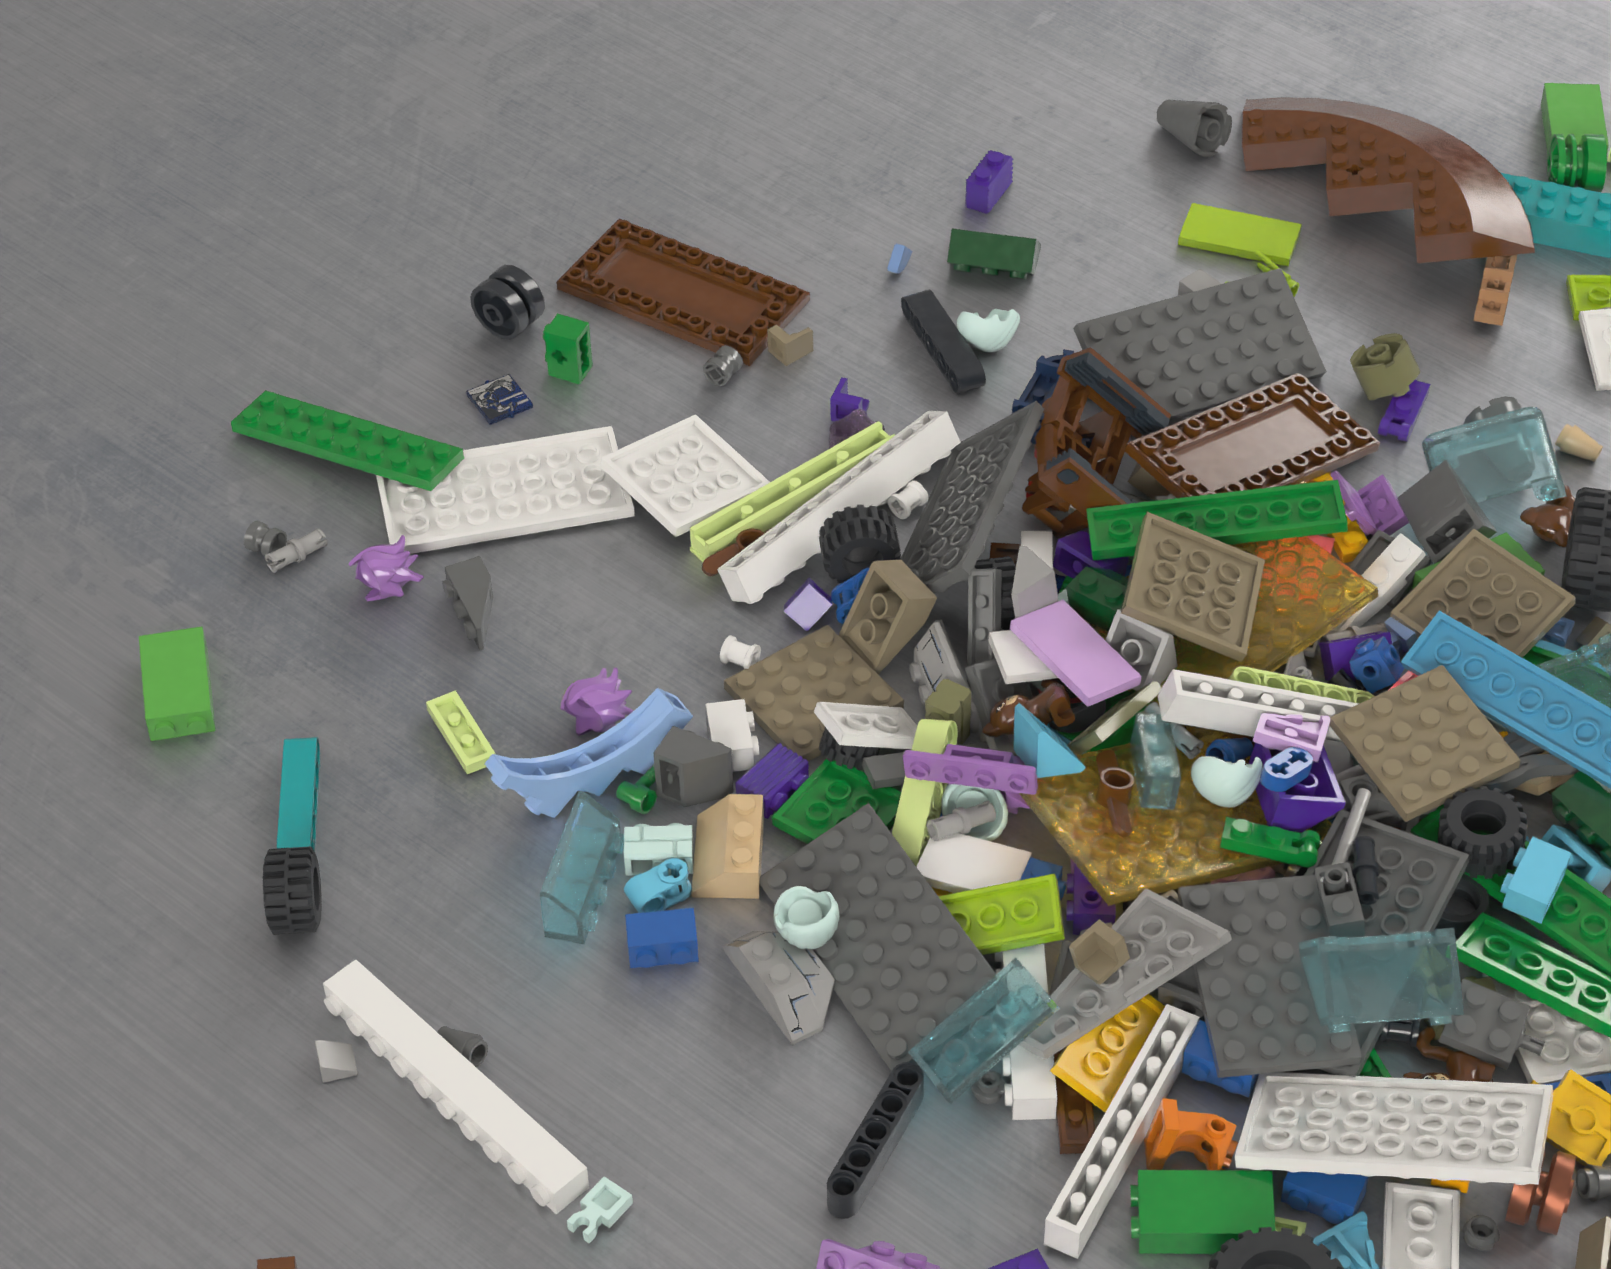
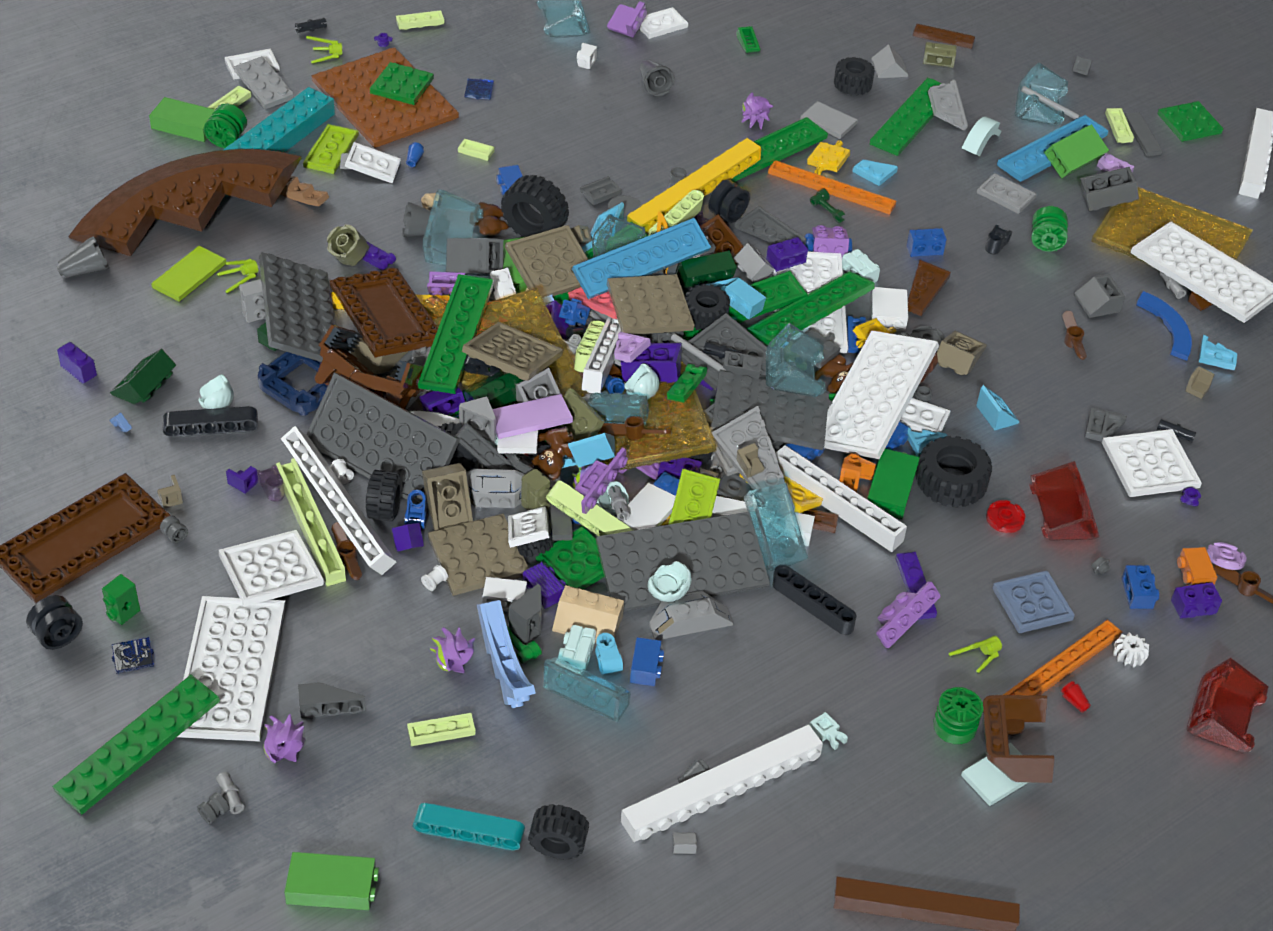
camera: 80 degrees left, 0 degrees up
blue beam [1260,747,1313,792] -> none

